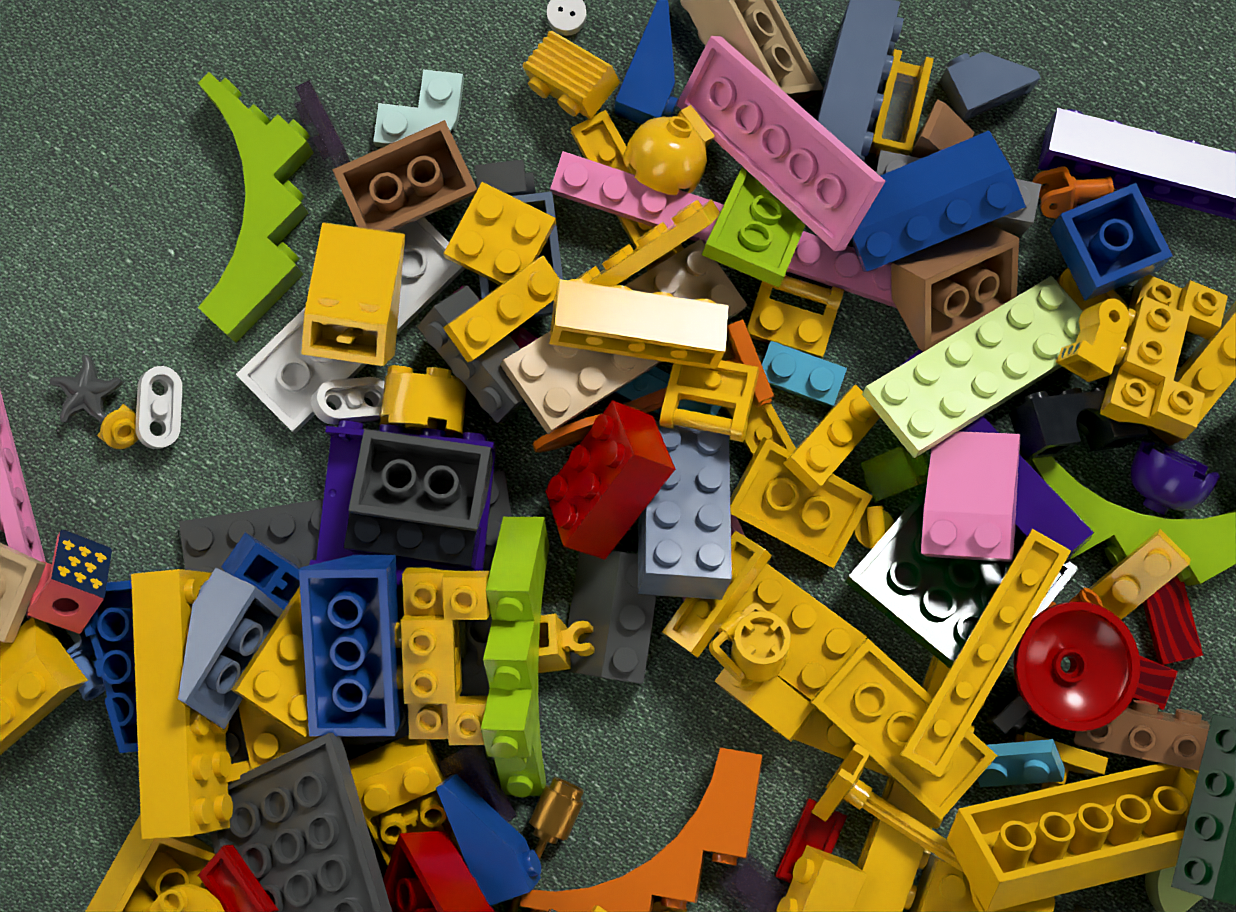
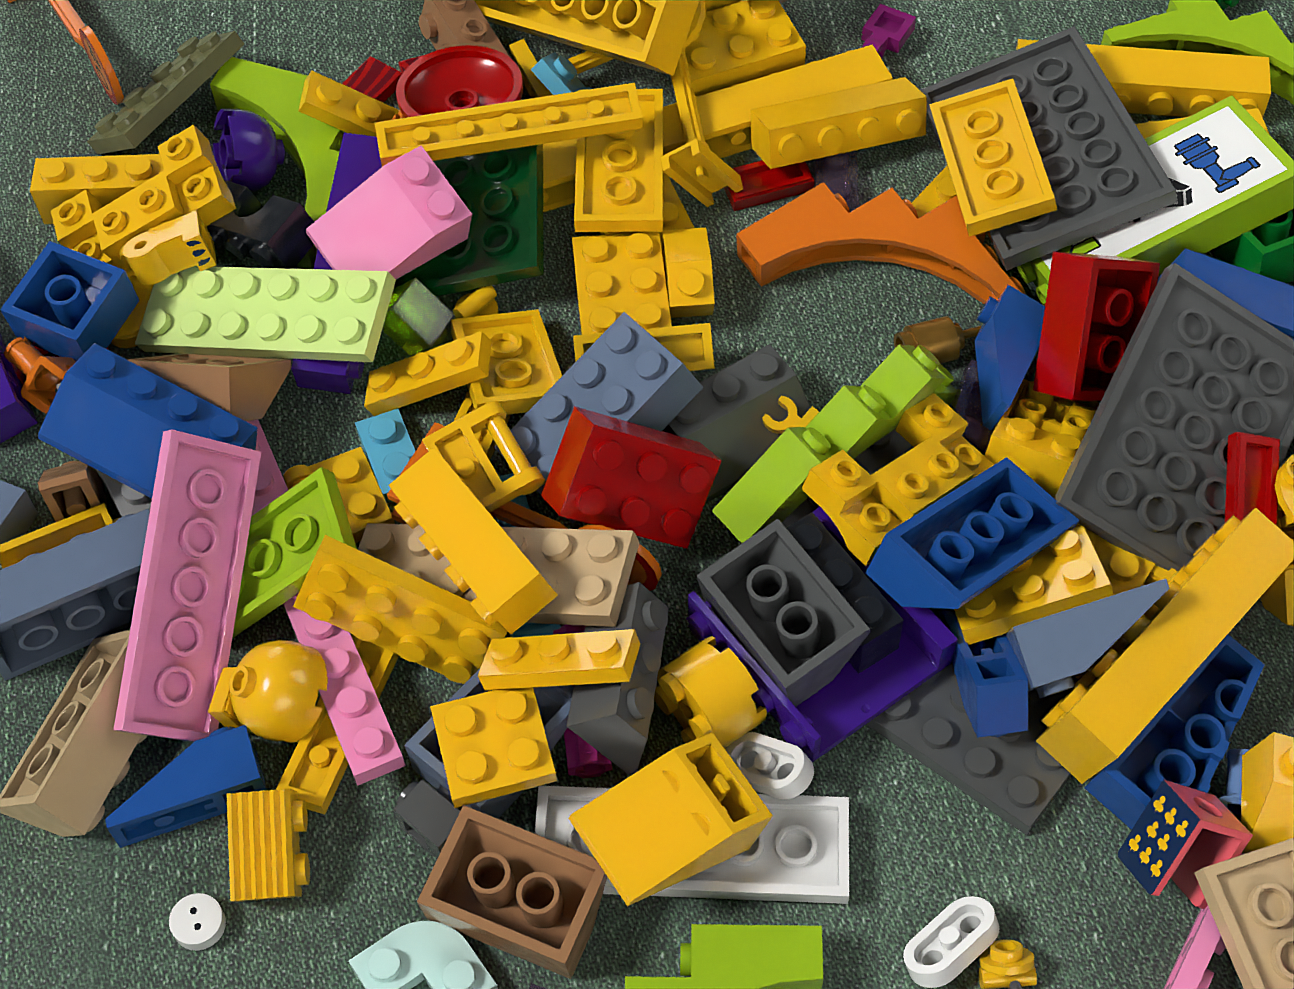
camera: 130 degrees left, 25 degrees down
yellow piece [709,603,791,682] -> none

